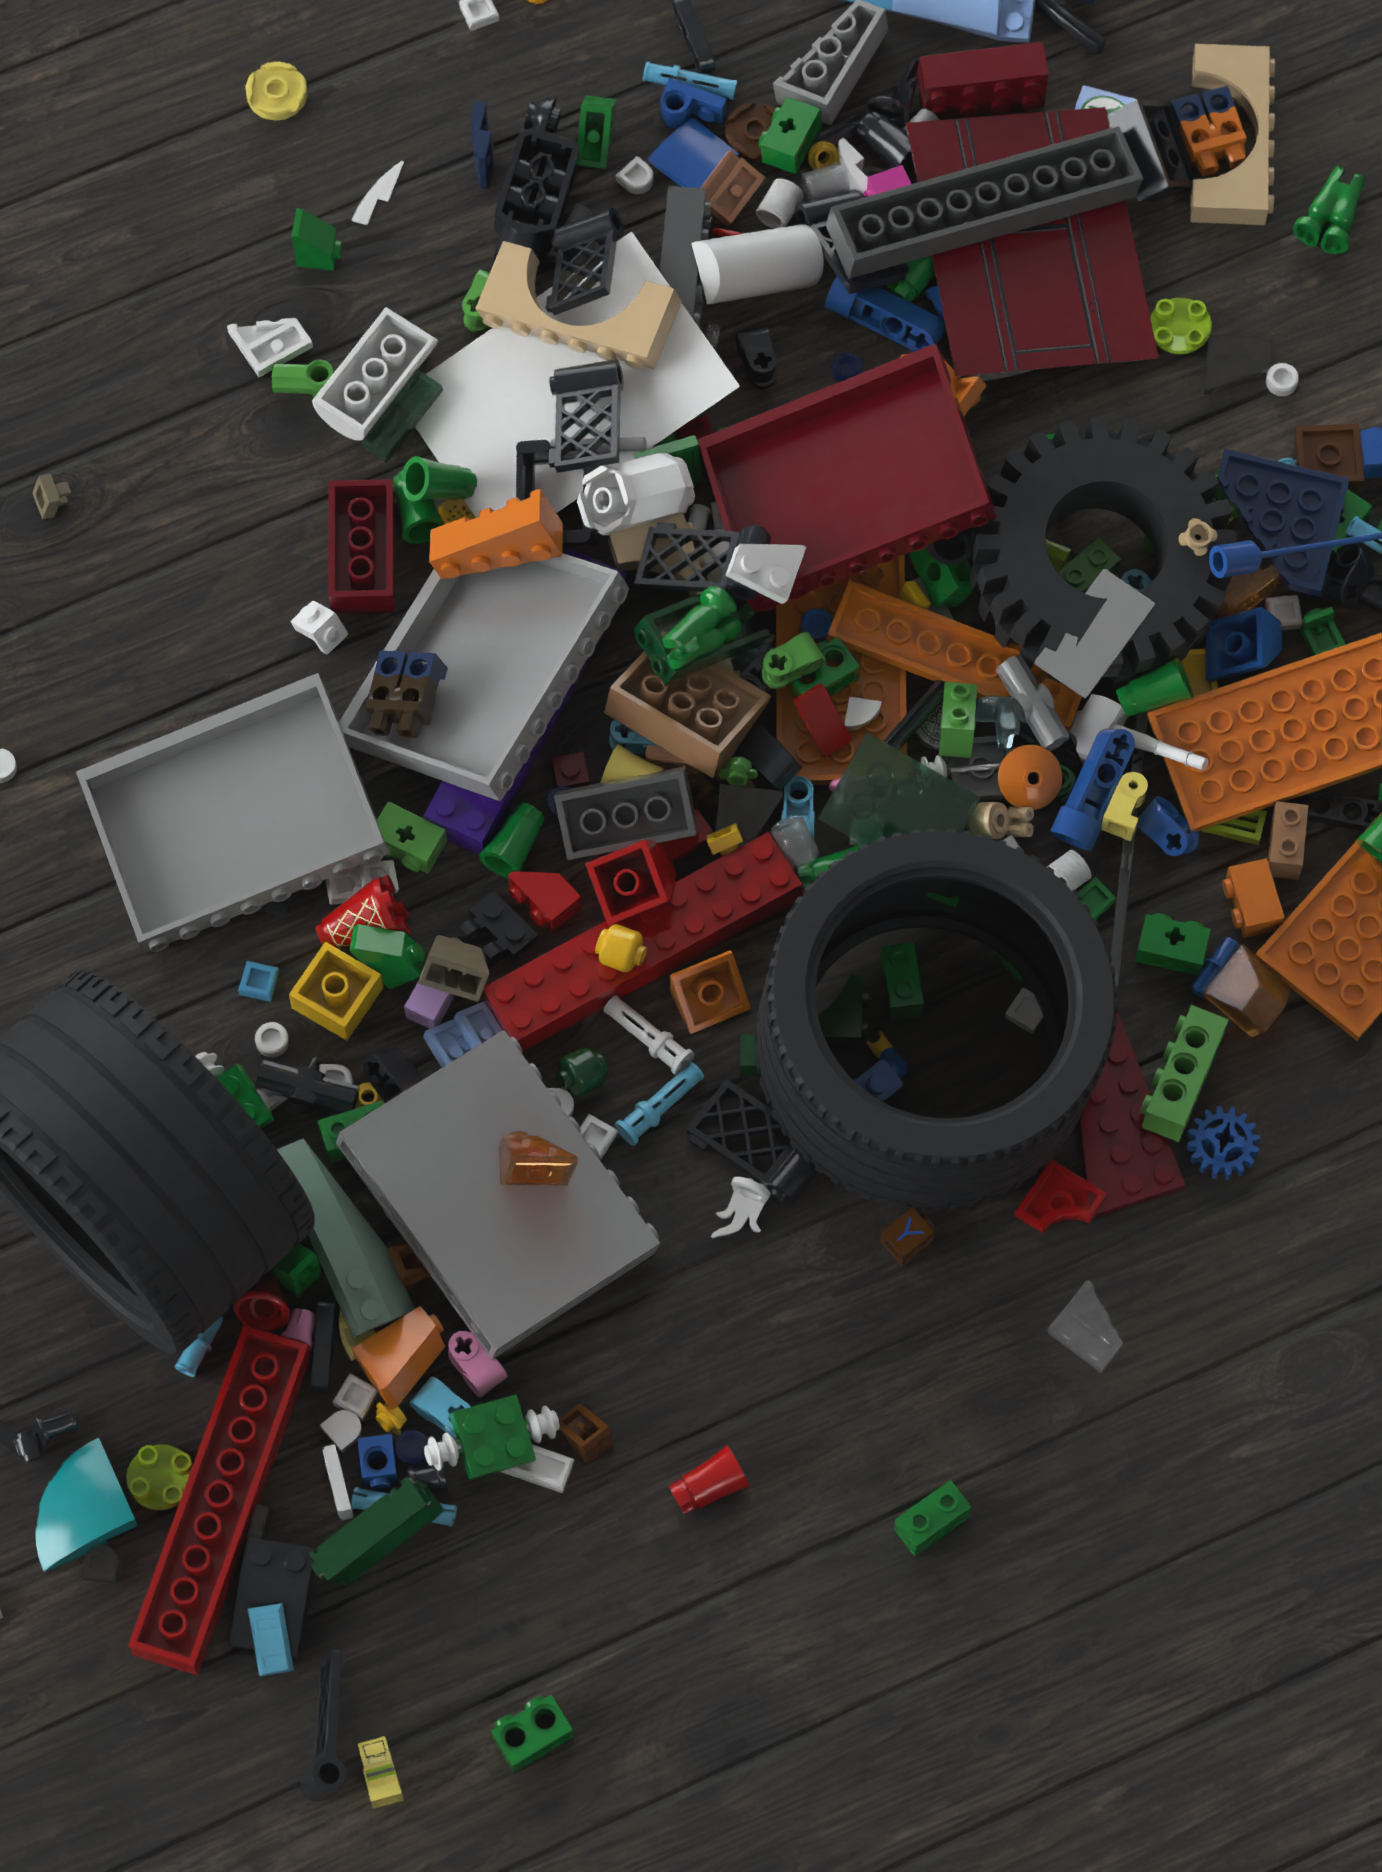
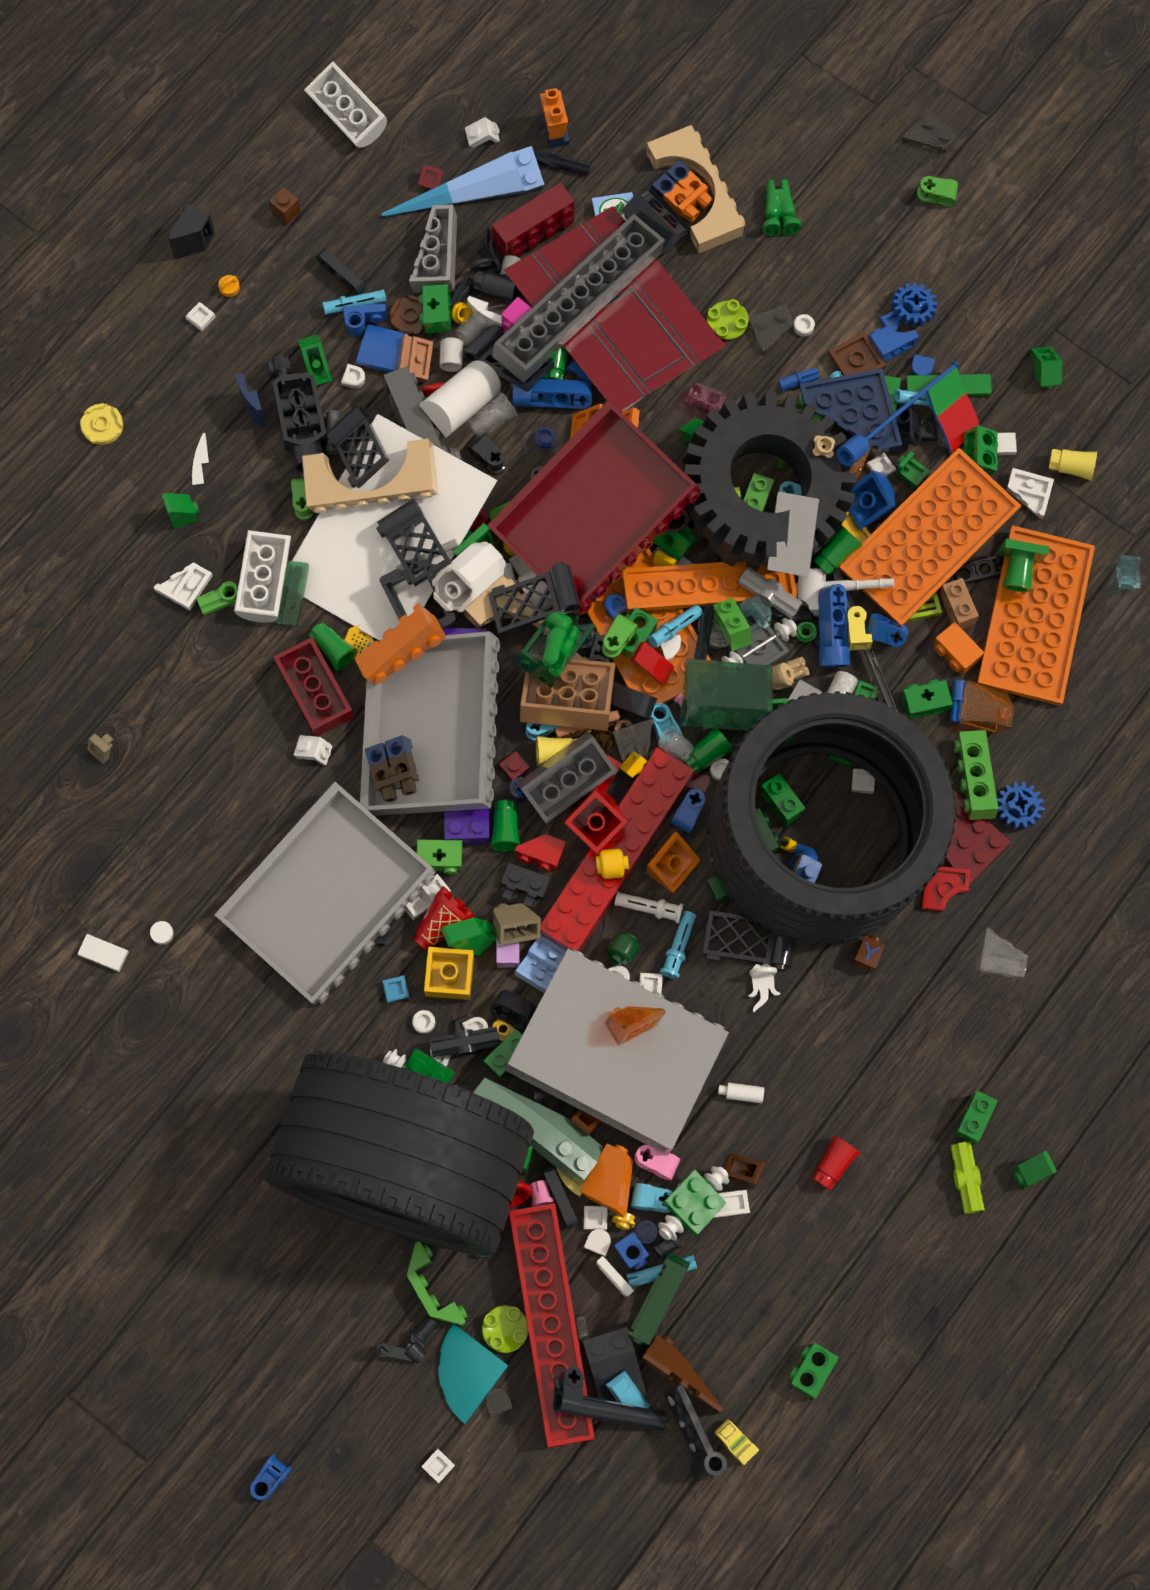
camera: 30 degrees left, 5 degrees up
green plant [402,456,477,501] -> none
bright green plate [718,757,758,786] -> none
white wing [725,544,806,604] -> none
orange dish [998,745,1062,810] -> none
none -> bright green slope [407,1241,468,1326]
none -> clear plant [468,392,518,437]
none -> black axle [553,1366,667,1431]
none -> reddish brown wedge [641,1335,723,1414]
none -> medium azure pin [648,605,703,648]
none -> blue piece [670,789,705,834]
none -> clear pink leg [685,383,728,413]
none -> white cylinder [718,1082,764,1104]
none -> blue axle [777,368,820,392]
none -> lime piece [950,1142,984,1214]
none -> green slope [1014,1151,1057,1189]

